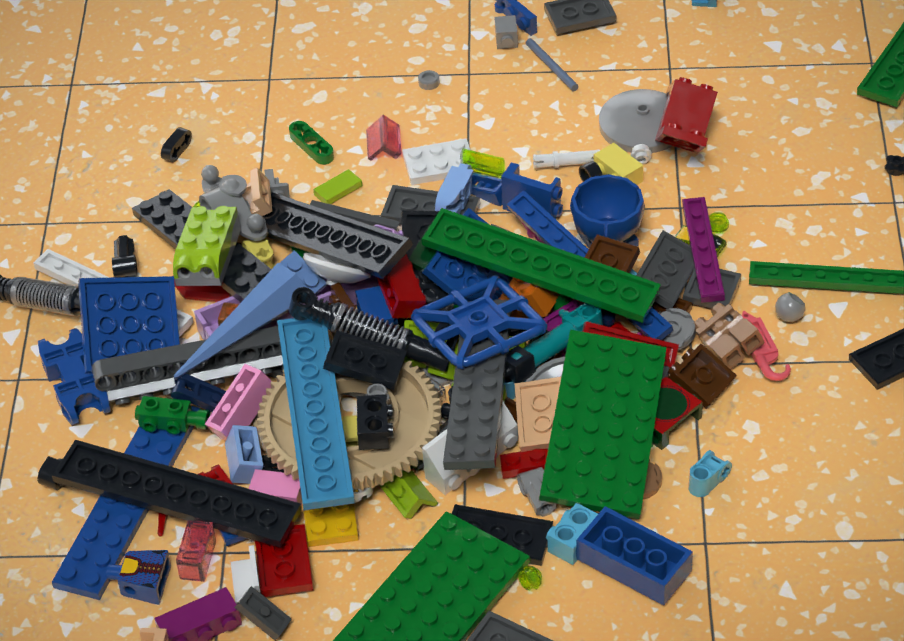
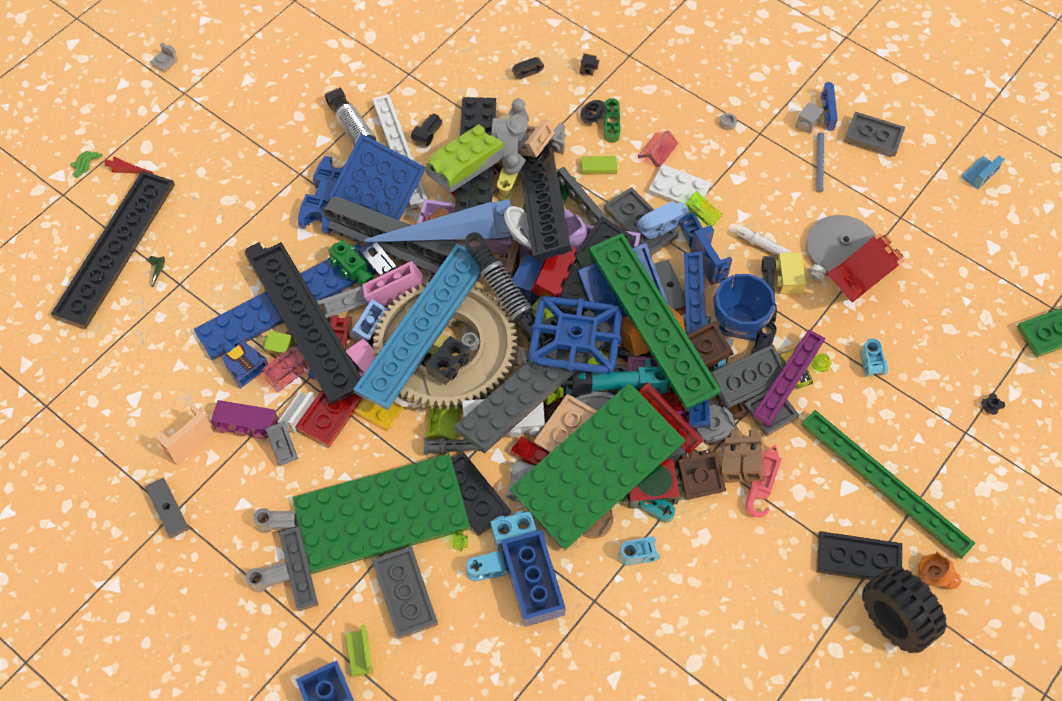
camera: 35 degrees right, 15 degrees up
black plate [323,330,407,390] -> none
light grey piece [775,292,805,323] -> none
none -> lime brick [263,331,295,359]
none -> light grey hinge [317,286,368,318]
none -> dark grey pin [424,437,480,456]
none -> medium azure piece [466,551,508,581]
none -> black plate [580,53,600,76]
none -> black gear [580,100,607,125]
none -> teal beam [639,500,675,523]
none -> black piece [751,321,777,354]
none -> medium azure piece [860,338,888,377]

